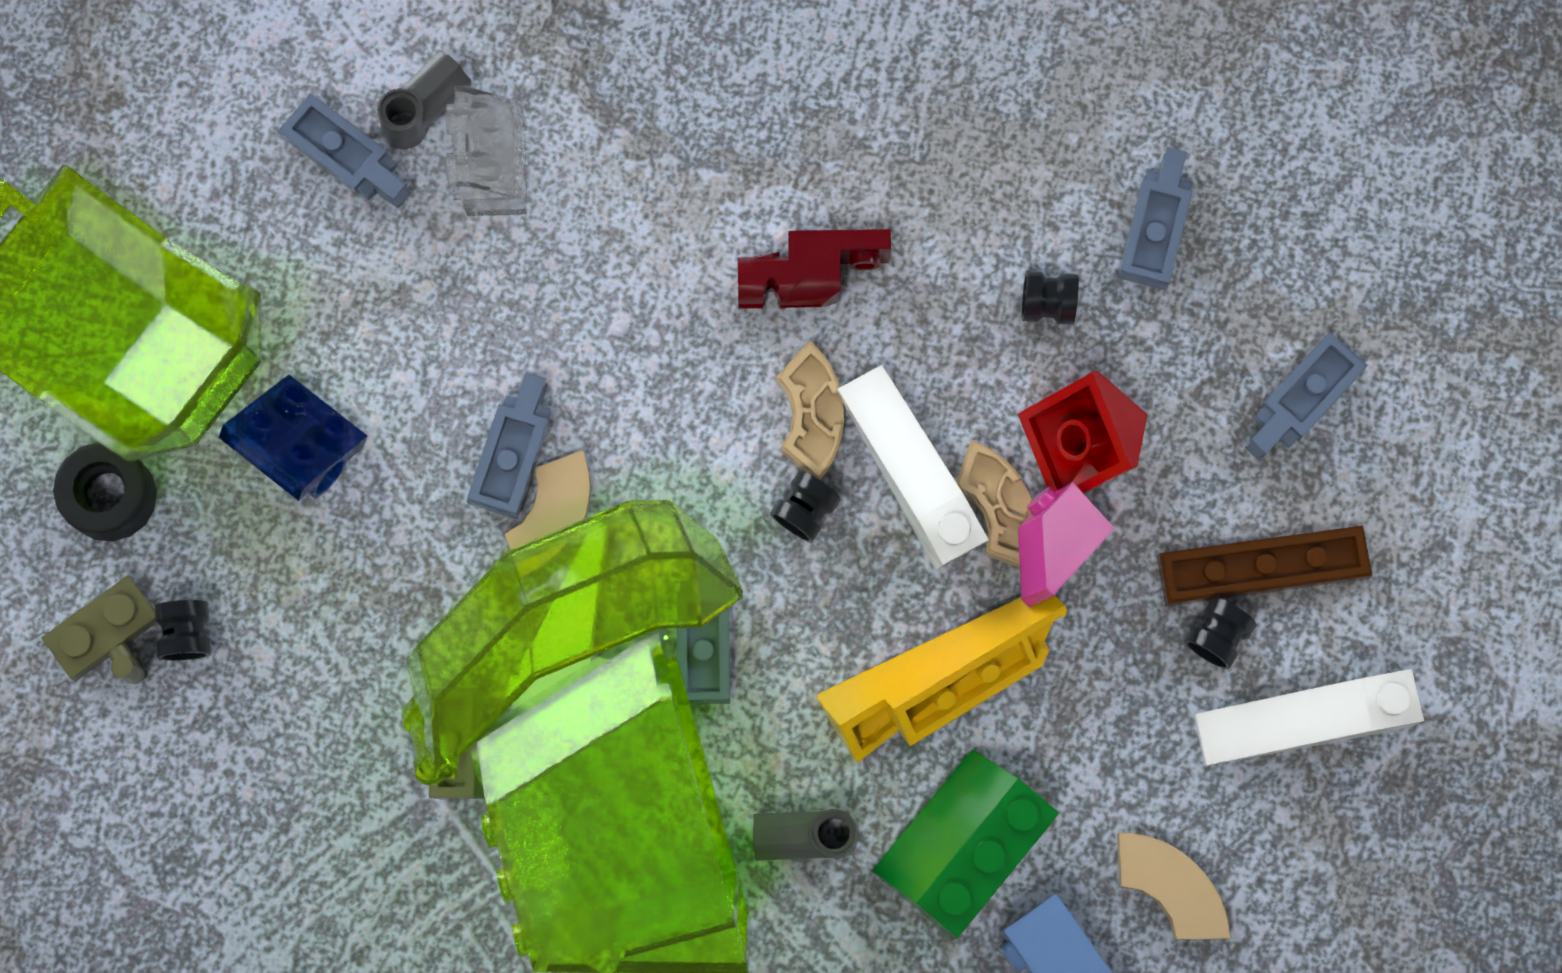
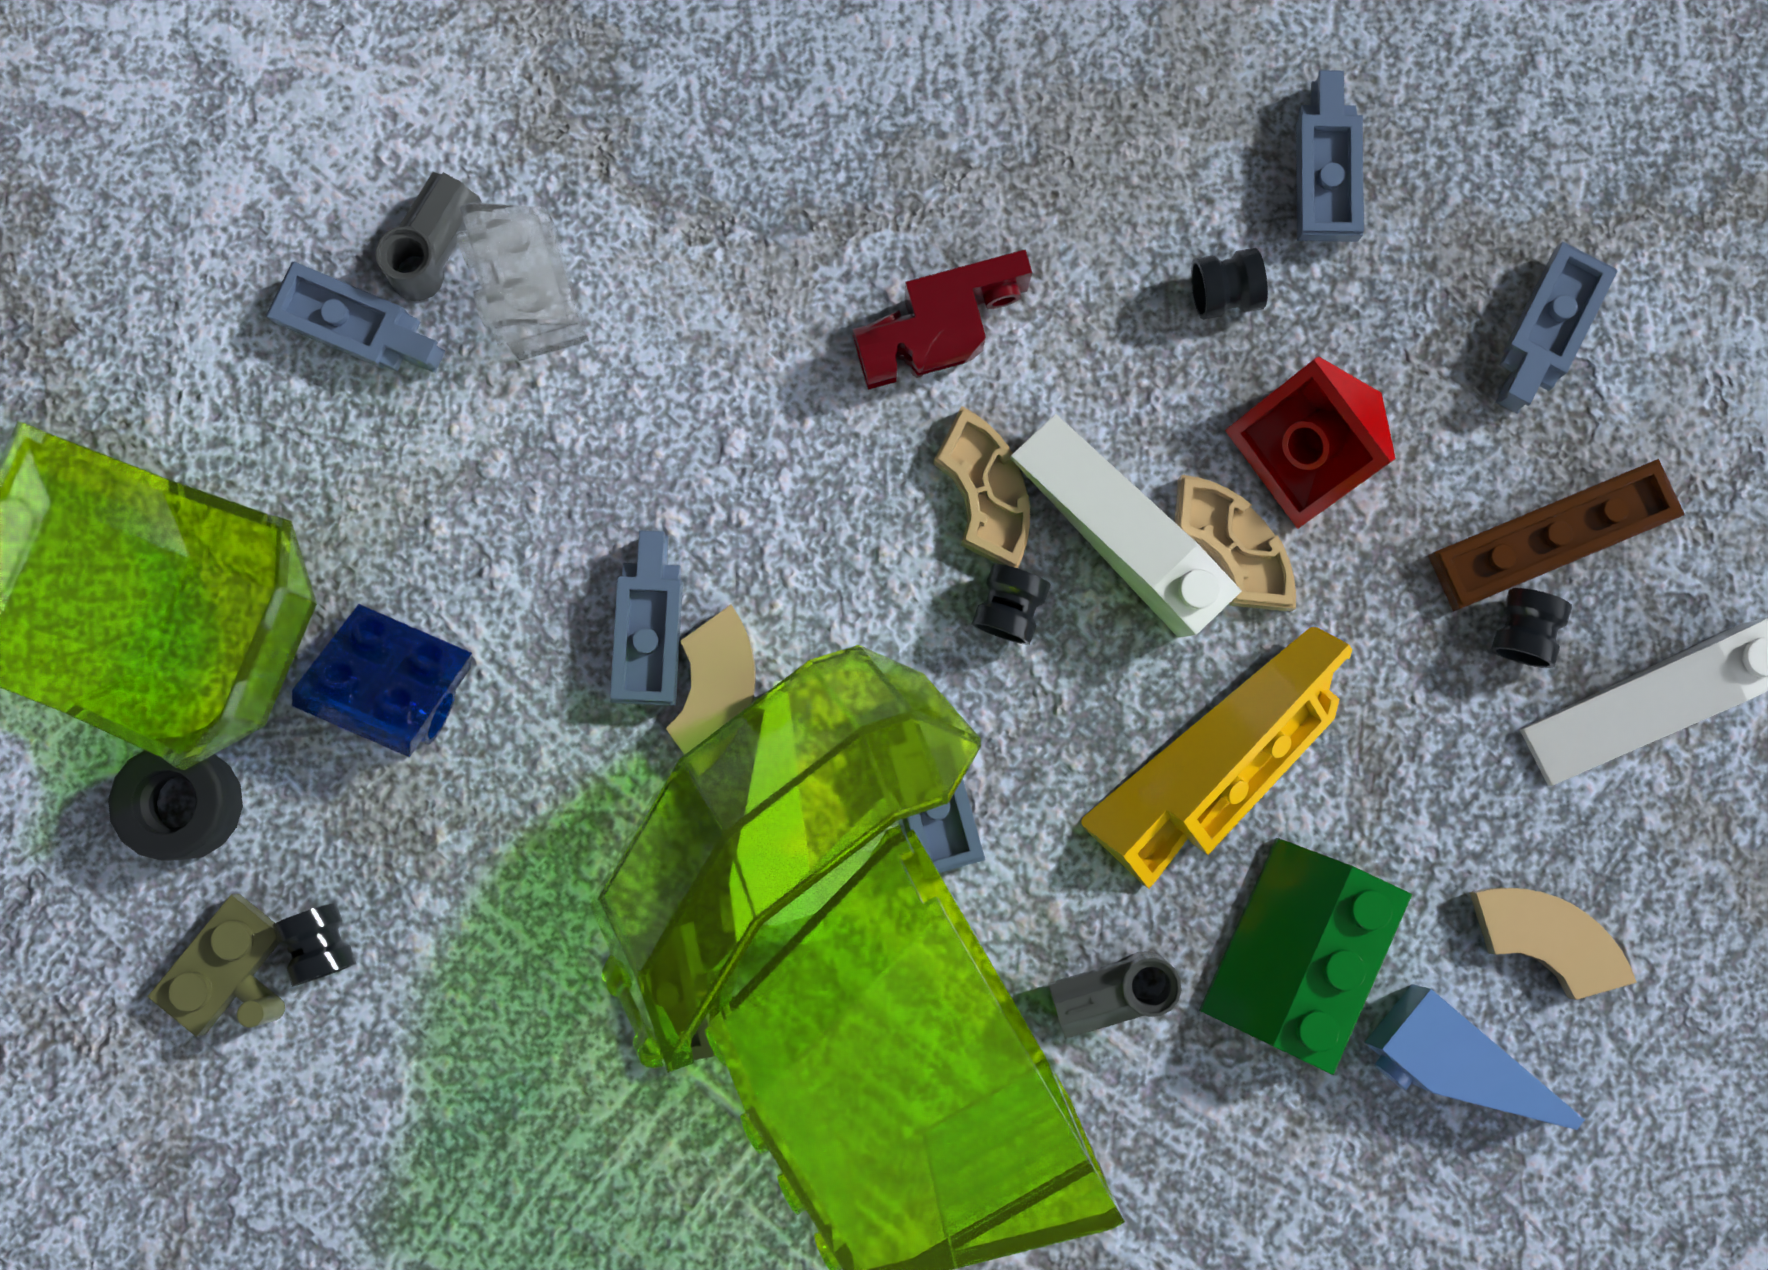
camera: 15 degrees left, 5 degrees up
slope [1018,482,1115,607] -> none

